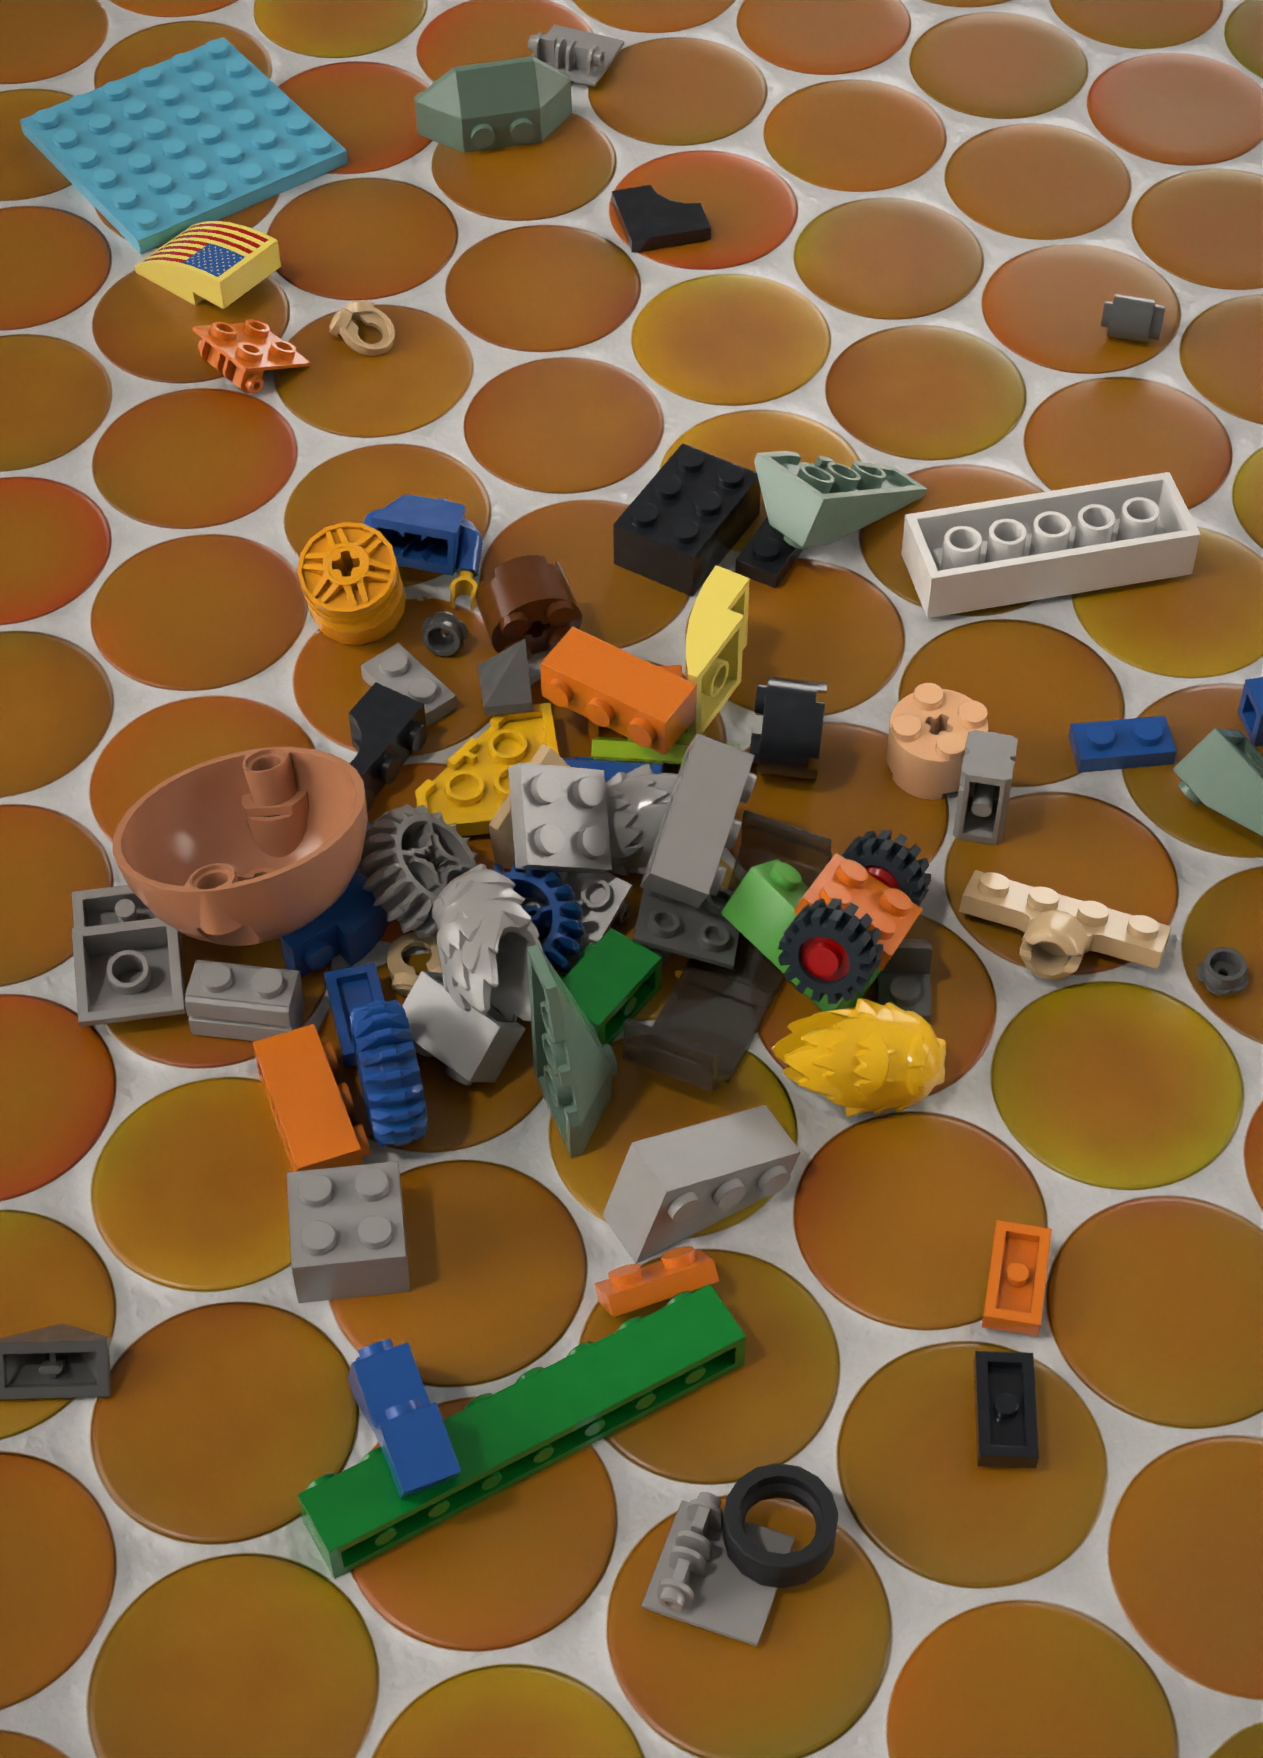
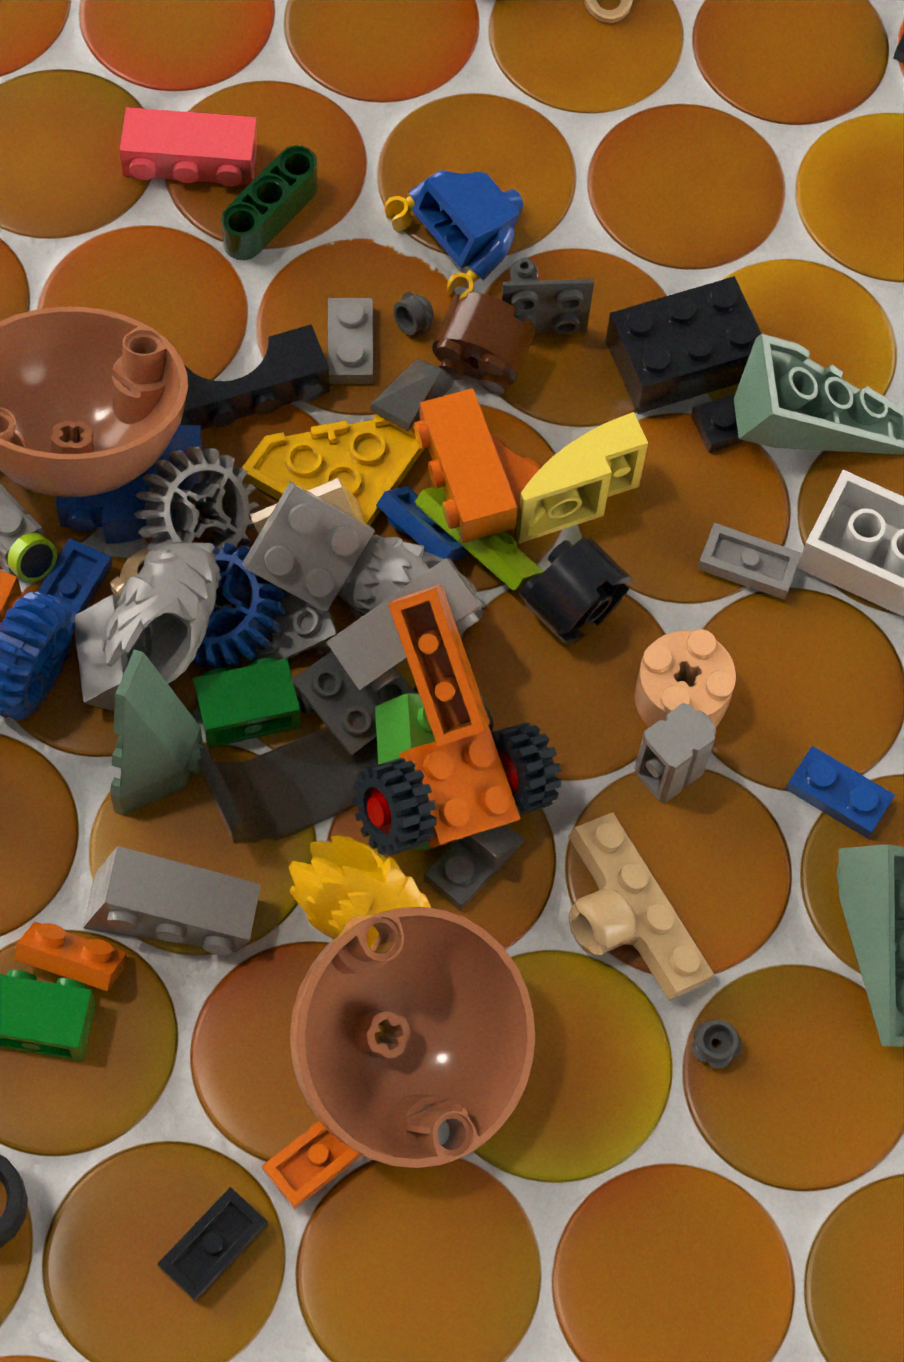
camera: 35 degrees right, 15 degrees up
light orange wheel [297,522,406,645] -> none
none -> tile [8,532,57,582]
none -> coral brick [119,107,258,187]
none -> dark green beam [221,145,318,260]
none -> nougat piece [290,907,535,1168]
none -> orange brick [388,583,490,747]
none -> dark grey hinge [501,258,594,335]
none -> light grey plate [697,522,802,600]

